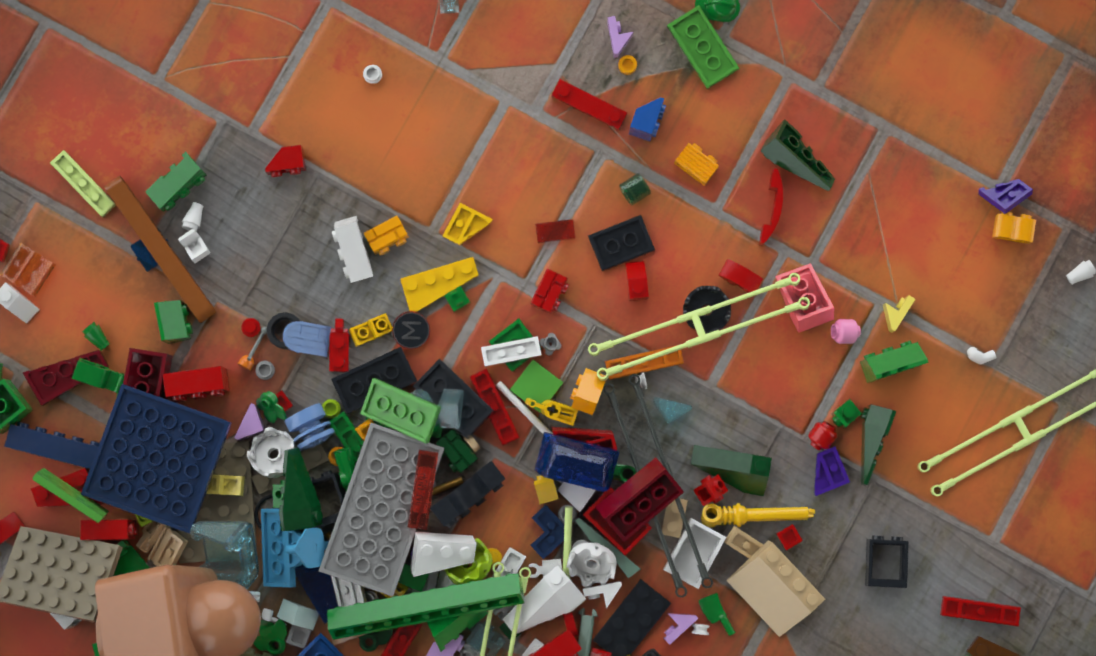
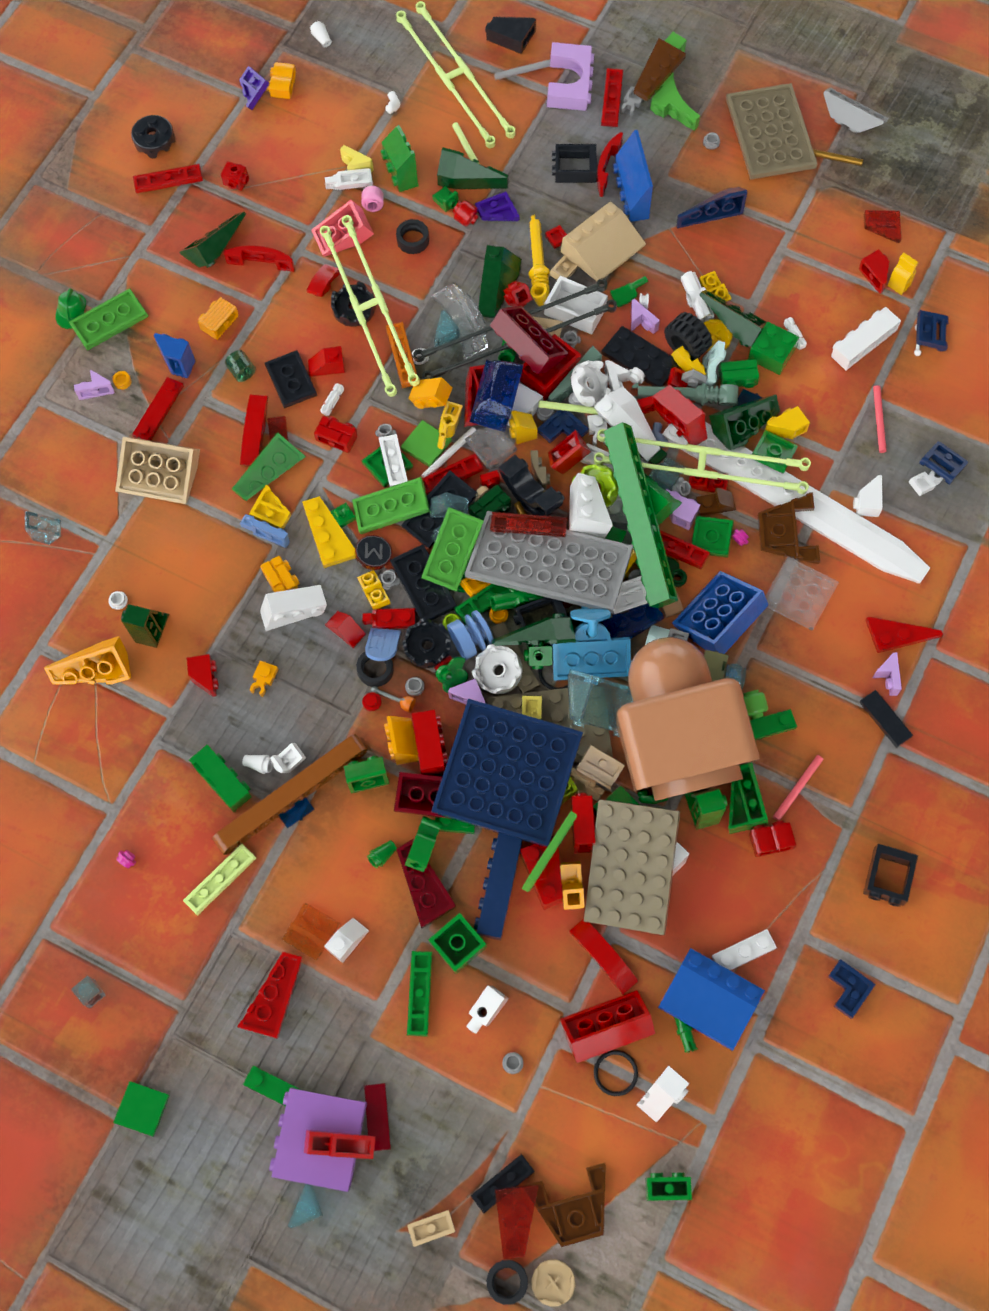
camera: 90 degrees left, 15 degrees down
none -> light orange wedge [44,636,131,684]
none -> tan slope [115,437,200,504]
none -> dark pink plate [116,850,136,868]
none -> dark green wedge [121,604,169,648]
none -> black plate [131,115,176,159]
none -> red plate [133,164,203,194]
none -> red brick [220,161,249,191]
none -> green wing [231,433,306,501]
none -> red slope [240,394,268,466]
none -> medium blue hinge [240,514,290,548]
none -> light orange plate [250,661,279,697]
none -> white axle [320,383,344,416]
none -> white hinge [325,168,373,190]
none -> red slope [325,611,366,648]
none -> bright green tile [352,477,430,534]
none -> light grey plate [378,569,400,590]
none -> light orange slope [384,716,419,765]
none -> black tyre [396,219,429,254]
none -> black plate [402,618,451,668]
none -> clear windscreen [431,283,489,360]
none -> yellowish green bar [452,122,480,164]
none -> clear brick [465,421,517,469]
none -> red plate [480,470,500,489]
none -> black slope [485,17,536,54]
none -> light grey bar [494,60,550,80]
none -> dark tan slope [531,450,550,490]
none -> lavender arch [547,42,594,111]
none -> red slope [548,430,591,474]
none -> light orange brick [560,861,584,910]
none -> light grey plate [561,331,581,348]
none -> red slope [597,132,623,197]
none -> blue slope [612,130,653,222]
none -> light grey plate [622,86,644,116]
none -> white plate [628,367,645,384]
none -> sand blue arm [652,422,668,448]

